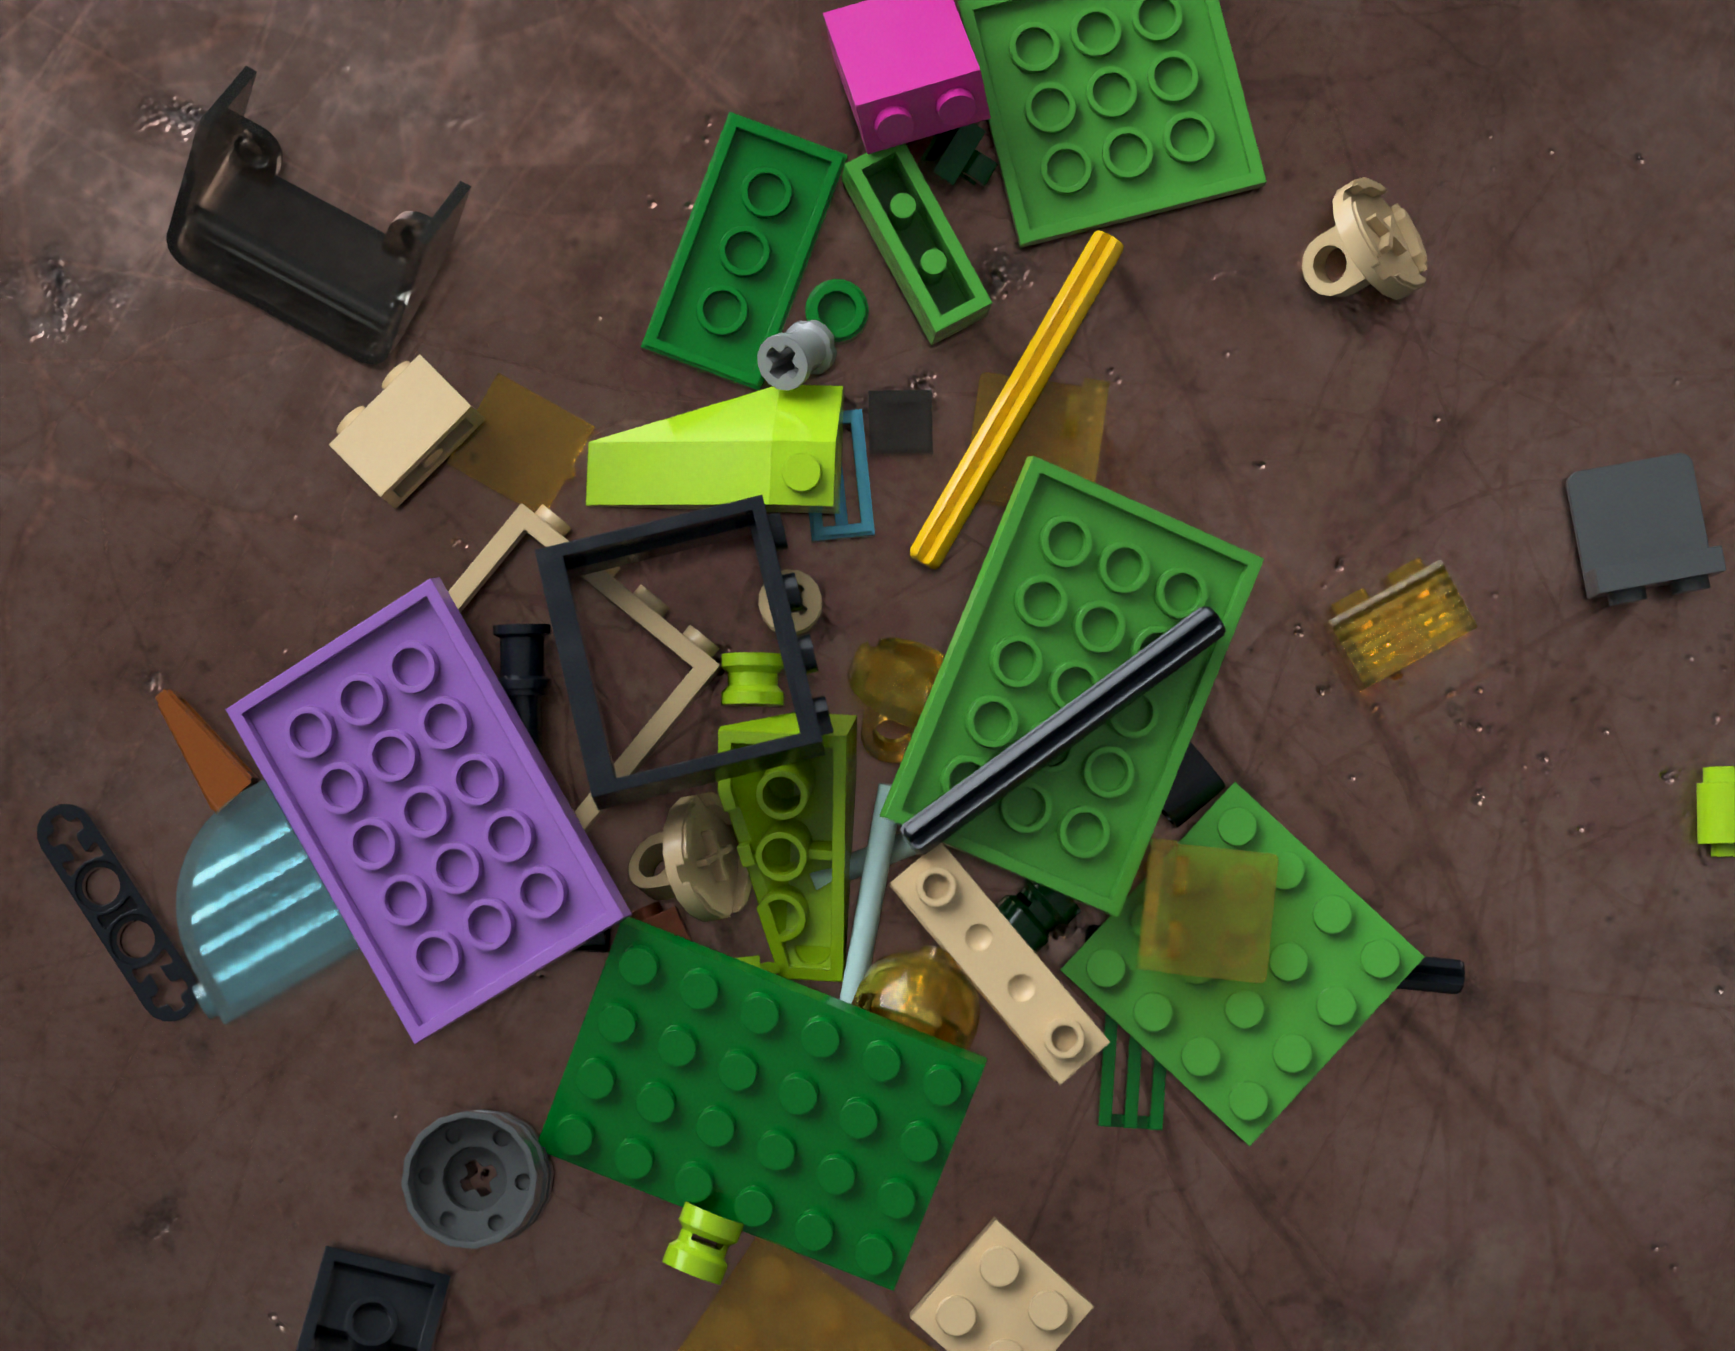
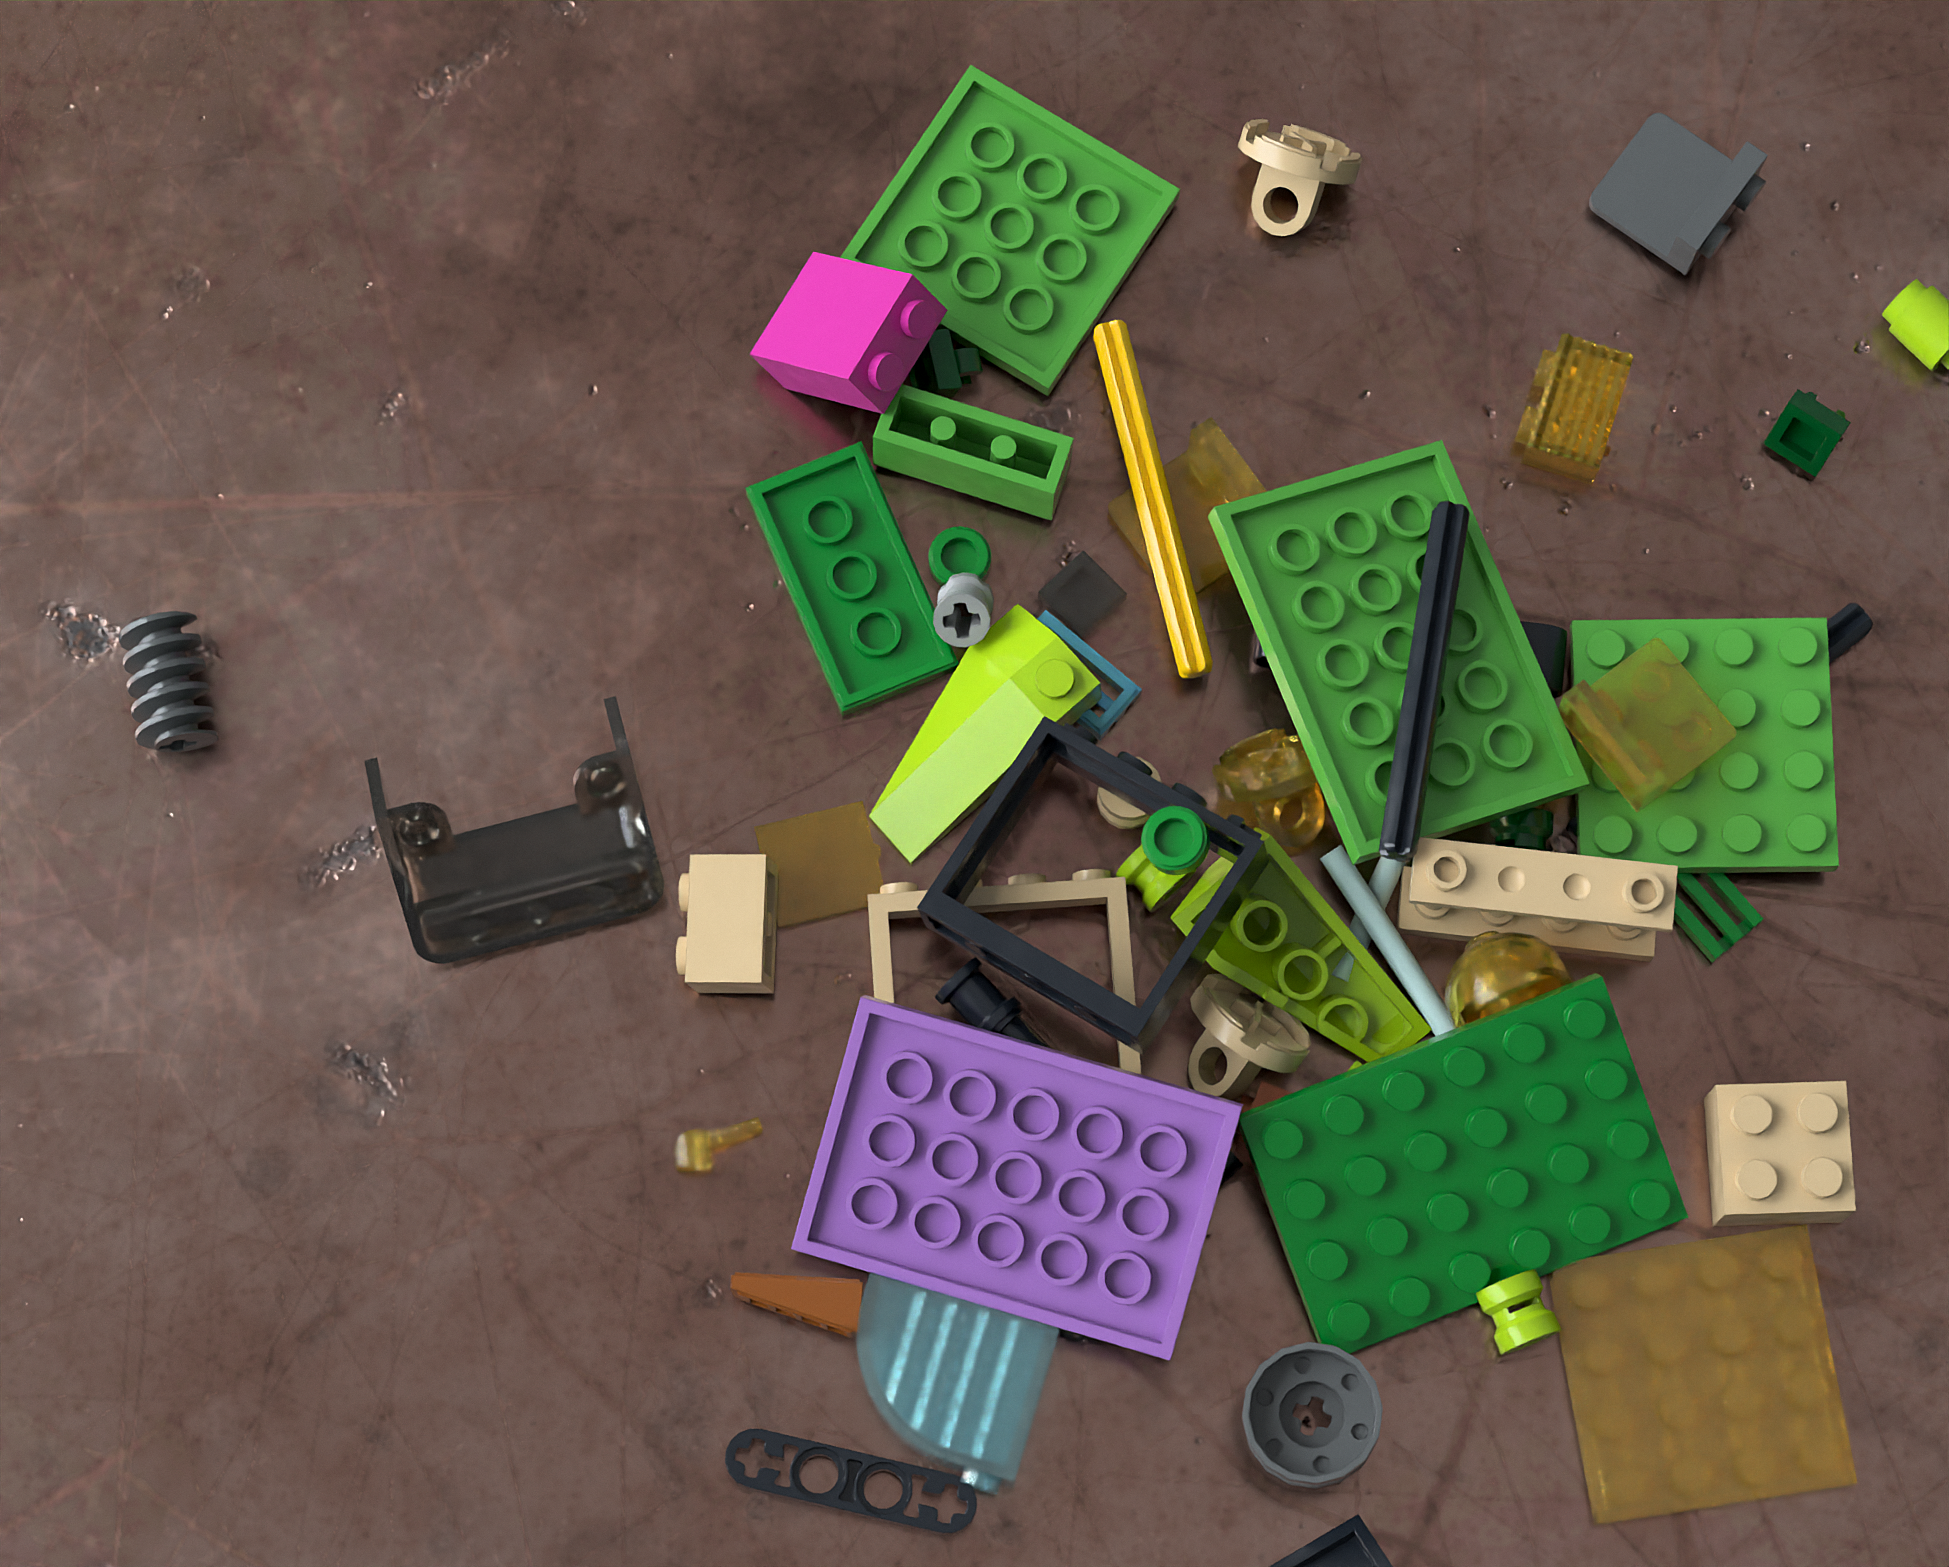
camera: 45 degrees left, 10 degrees down
none -> clear yellow hand [674,1117,763,1172]
none -> green tile [1141,806,1210,875]
none -> dark green tile [1763,389,1851,477]

